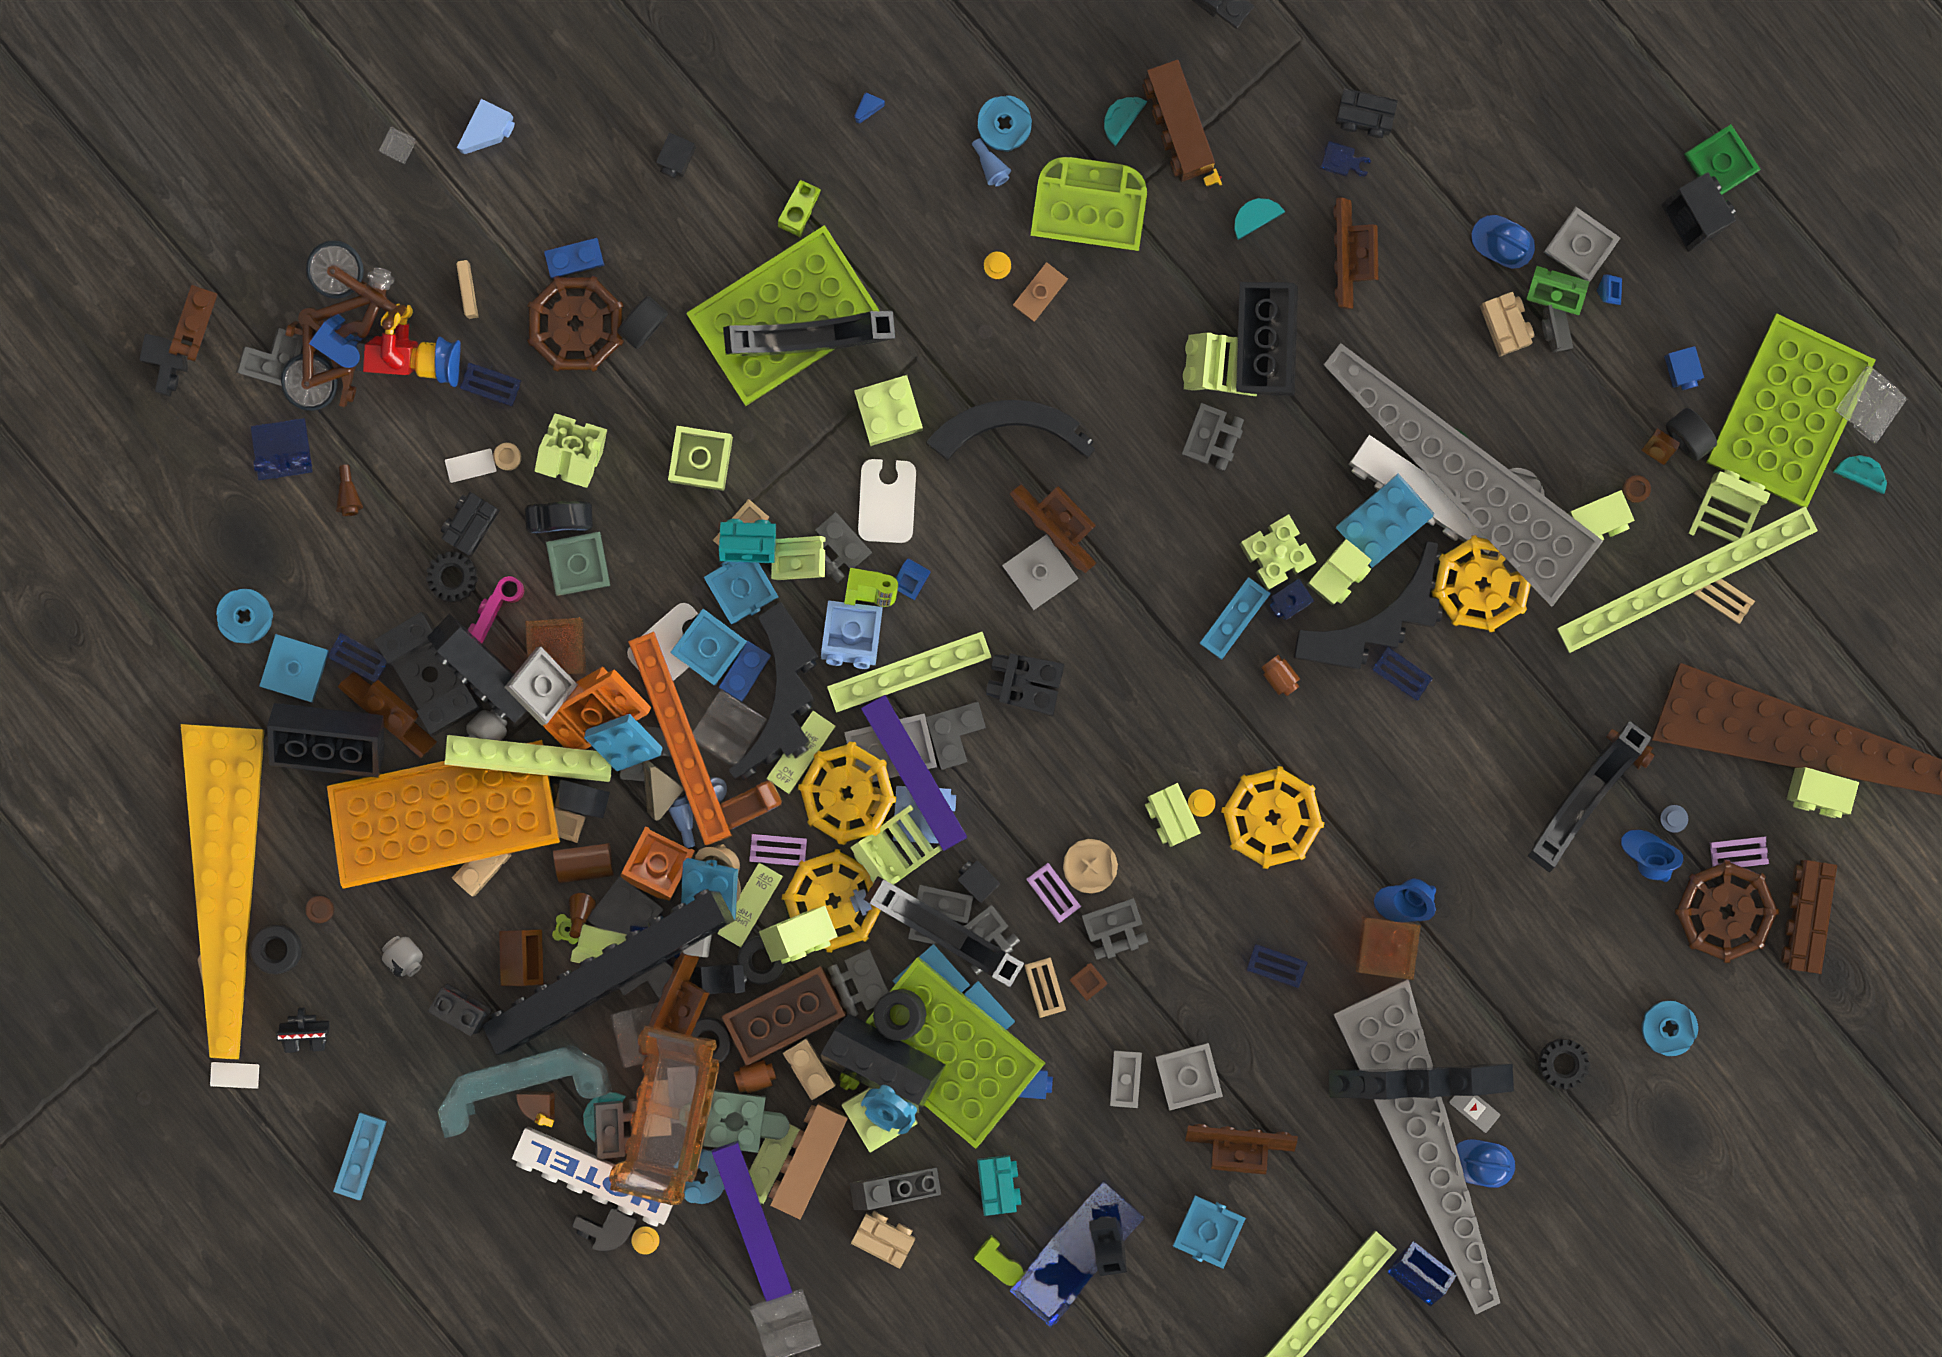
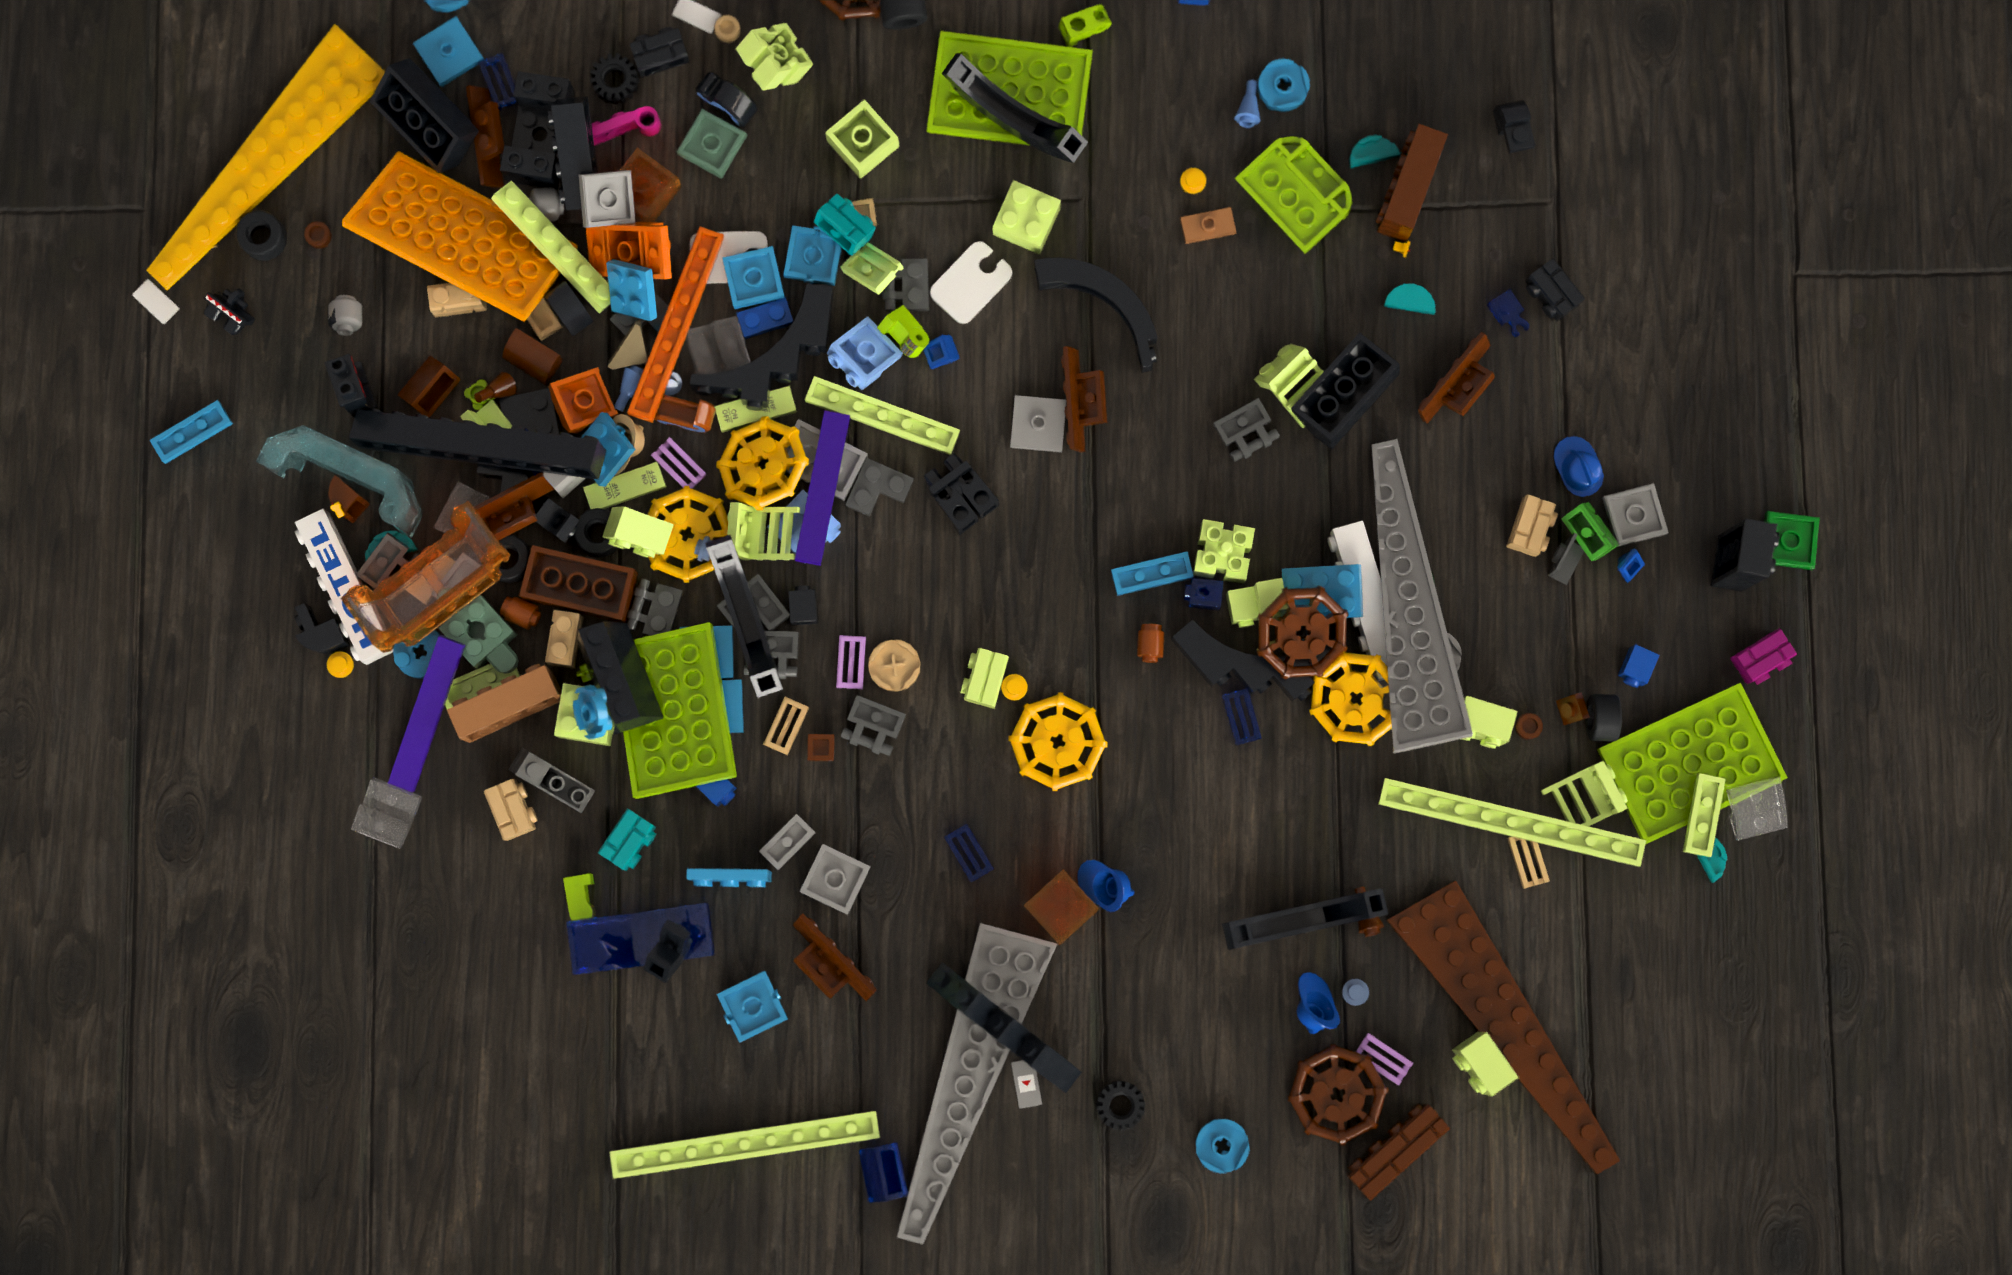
camera: 40 degrees right, 5 degrees down
black tyre [873,989,926,1041] -> none
blue piece [1456,1140,1515,1187] -> none
none -> dark azure plate [687,869,772,887]
none -> reddish brown plate [1256,586,1349,680]
none -> yellowish green plate [1683,773,1726,857]
none -> magenta brick [1730,628,1797,685]

